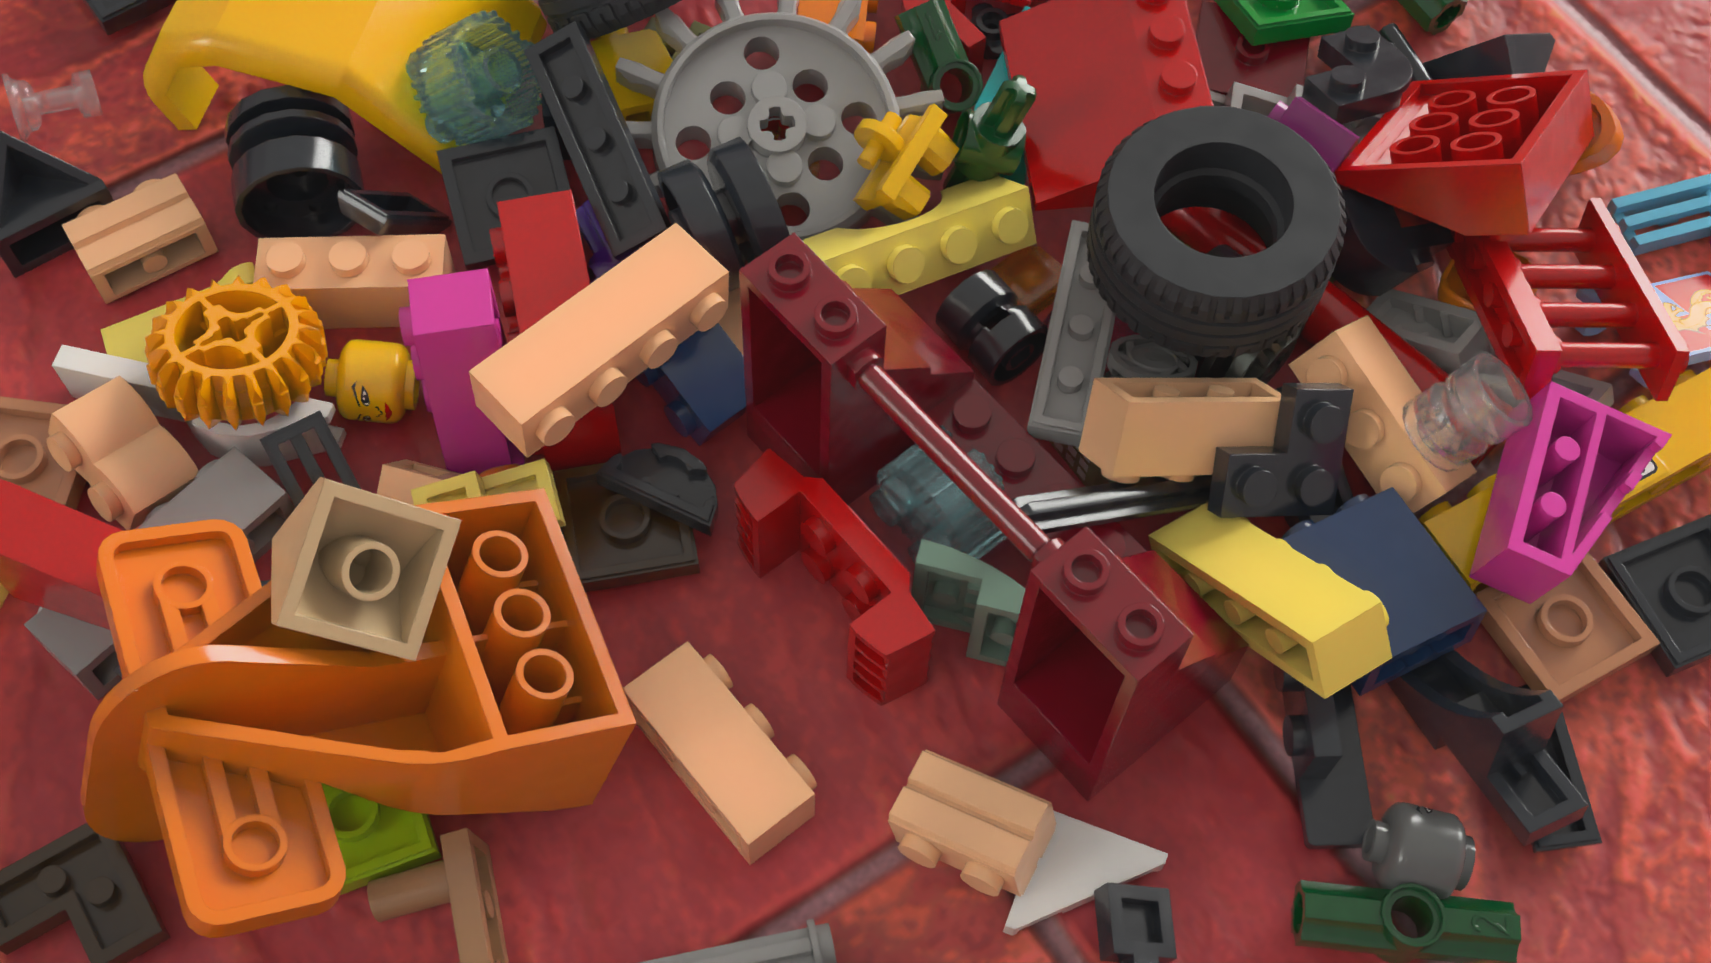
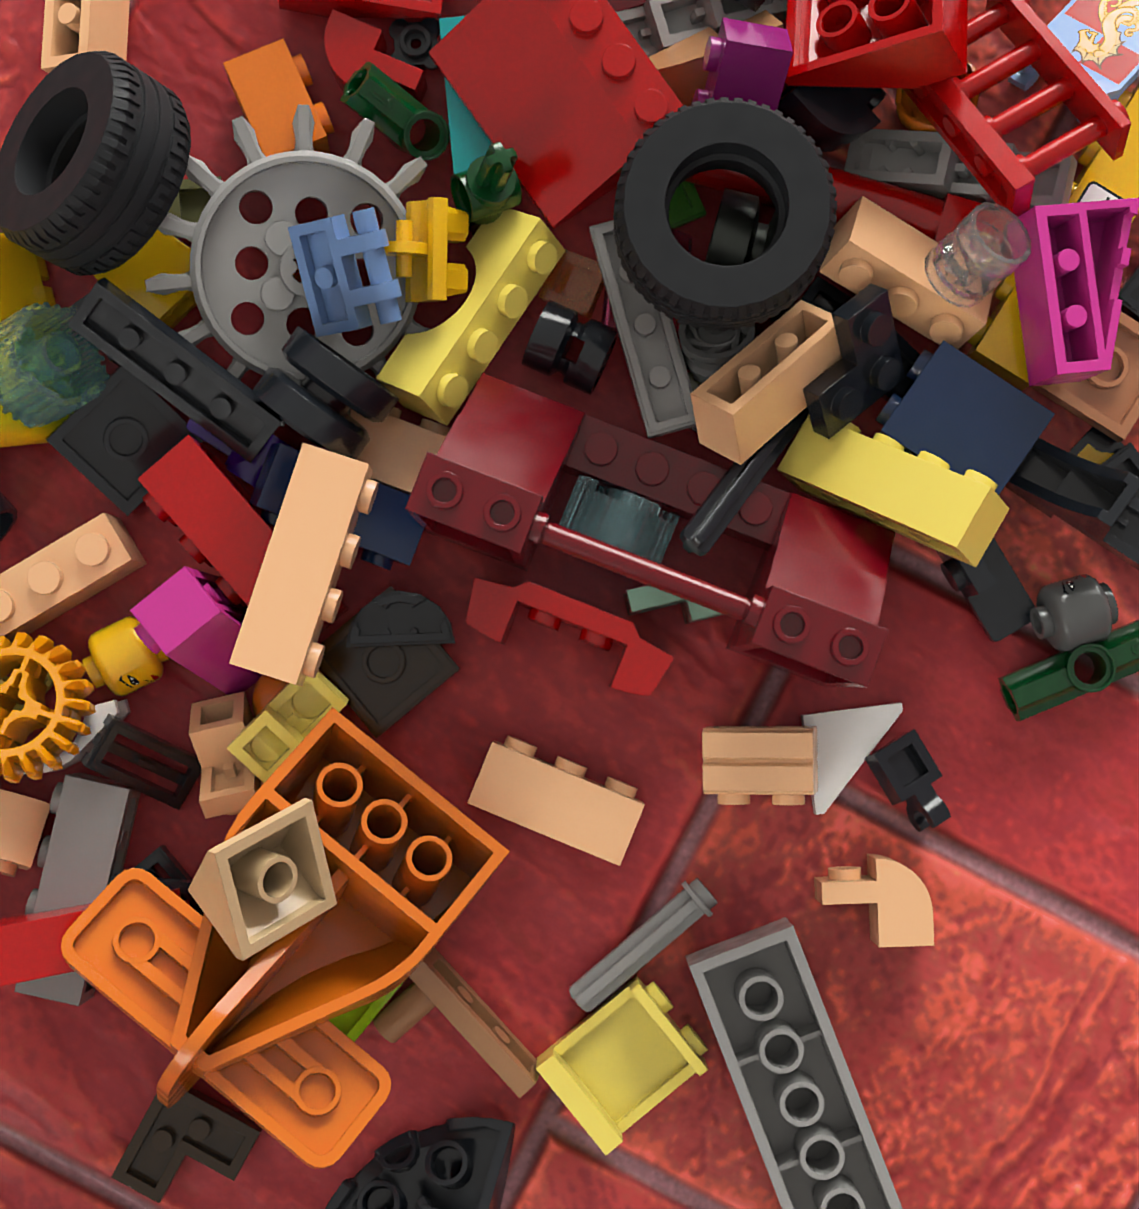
camera: 25 degrees left, 25 degrees up
black tile [337,189,452,235] -> none
none -> medium blue plate [288,207,402,337]

